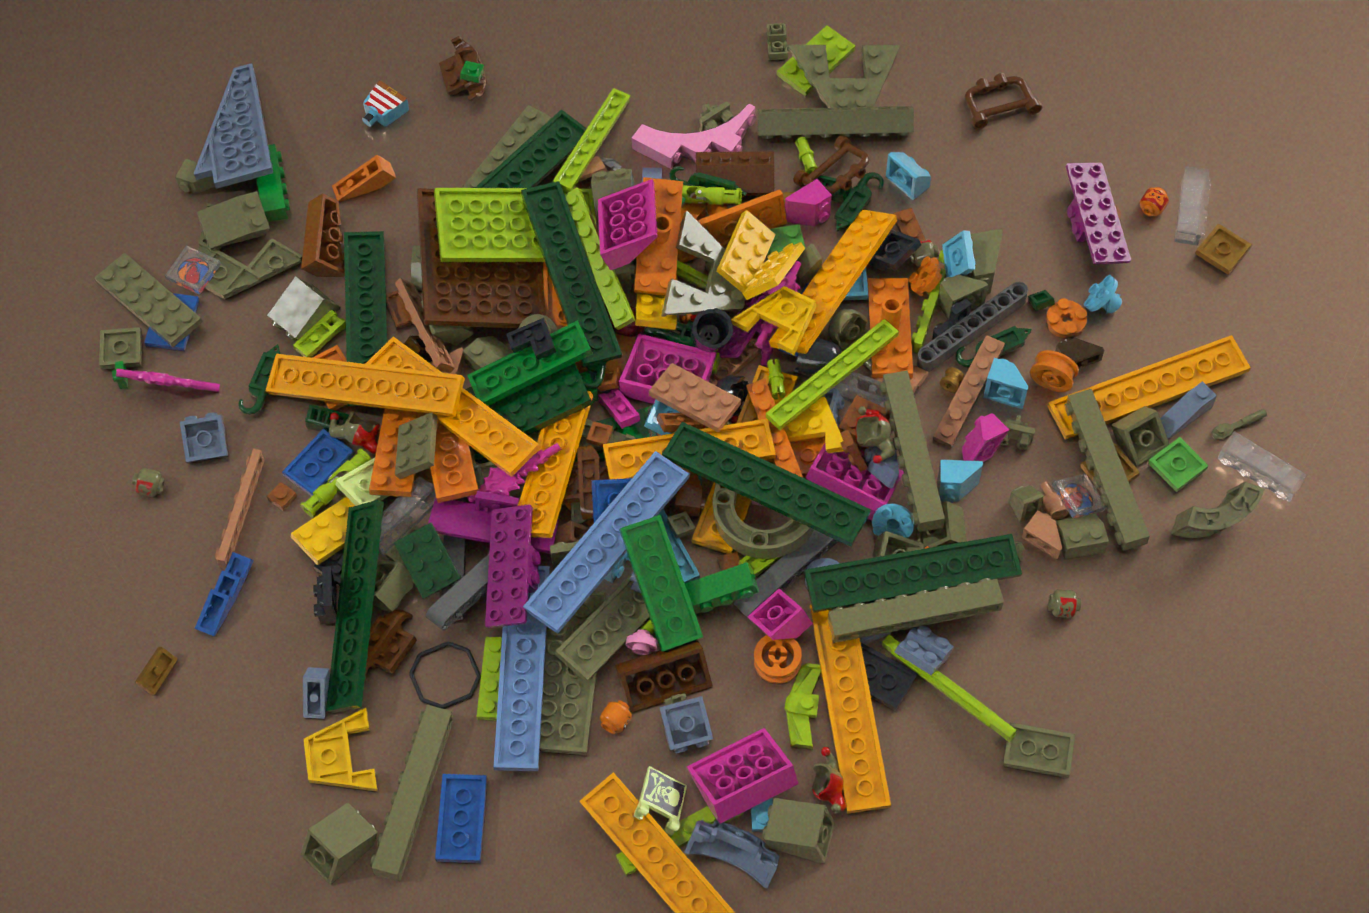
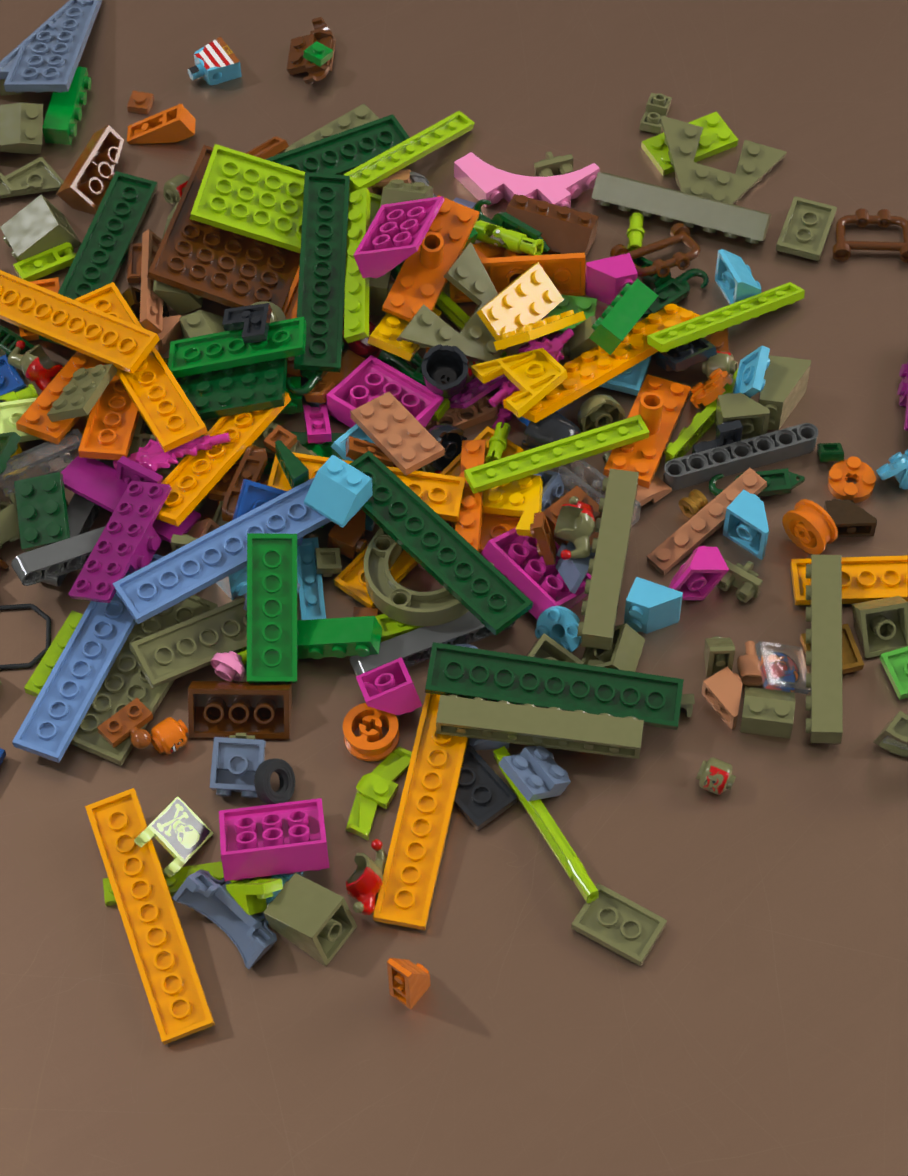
camera: 20 degrees right, 5 degrees down
none -> dark orange plate [97,698,154,749]
none -> dark orange plate [127,91,154,115]
none -> olive head [163,174,190,206]
none -> lime slope [226,879,283,915]
none -> dark orange tile [246,136,289,159]
none -> black tyre [254,758,295,804]
none -> dark green slope [275,440,309,489]
none -> medium azure slope [304,455,373,528]
none -> orange slope [387,958,431,1009]
none -> green brick [589,279,658,355]
none -> lime plate [647,282,805,353]
none -> olive plate [776,196,837,261]

